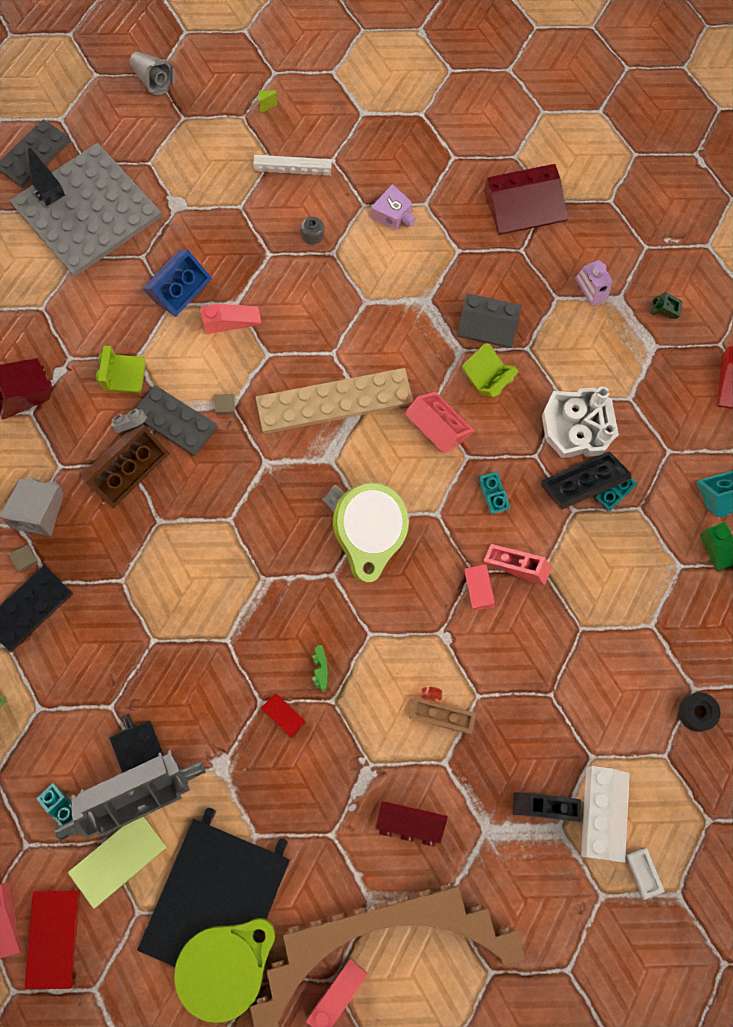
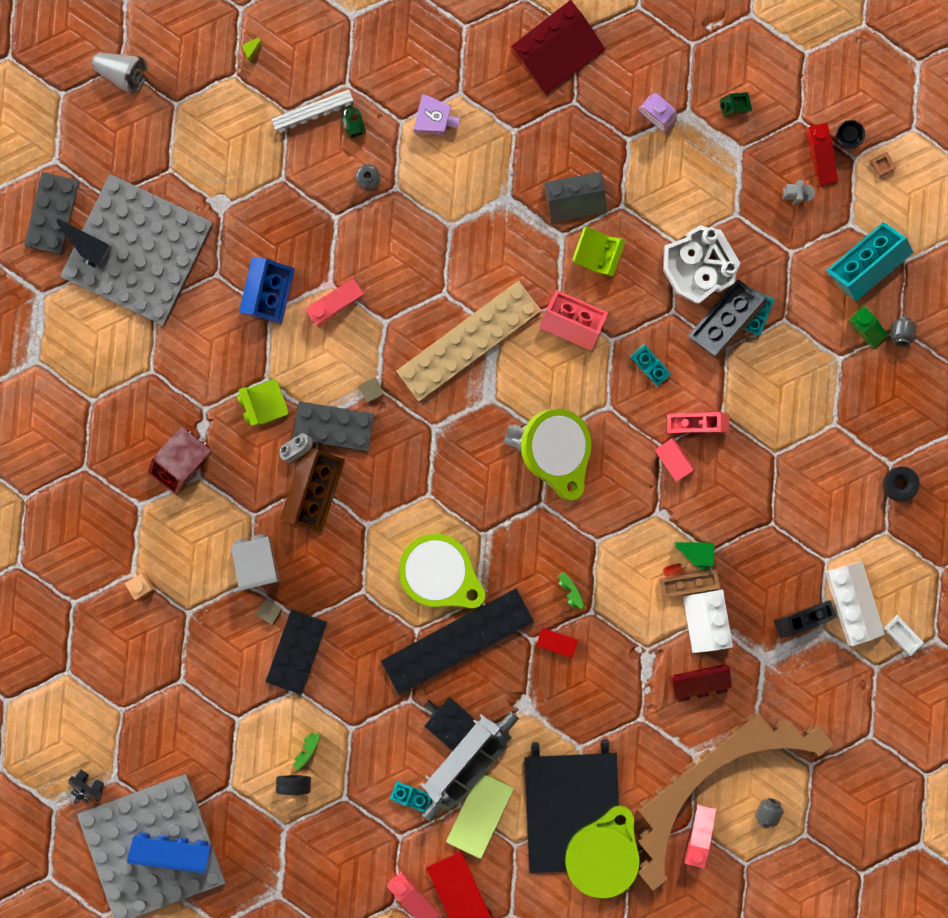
camera: 20 degrees left, 15 degrees up
none -> dark green rock [342,106,366,138]
none -> black plate [381,588,534,695]
none -> piece [399,534,485,608]
none -> green slope [674,542,714,570]
none -> white slope [683,590,733,653]
none -> dark grey head [755,798,784,828]
none -> light grey hips [782,180,815,205]

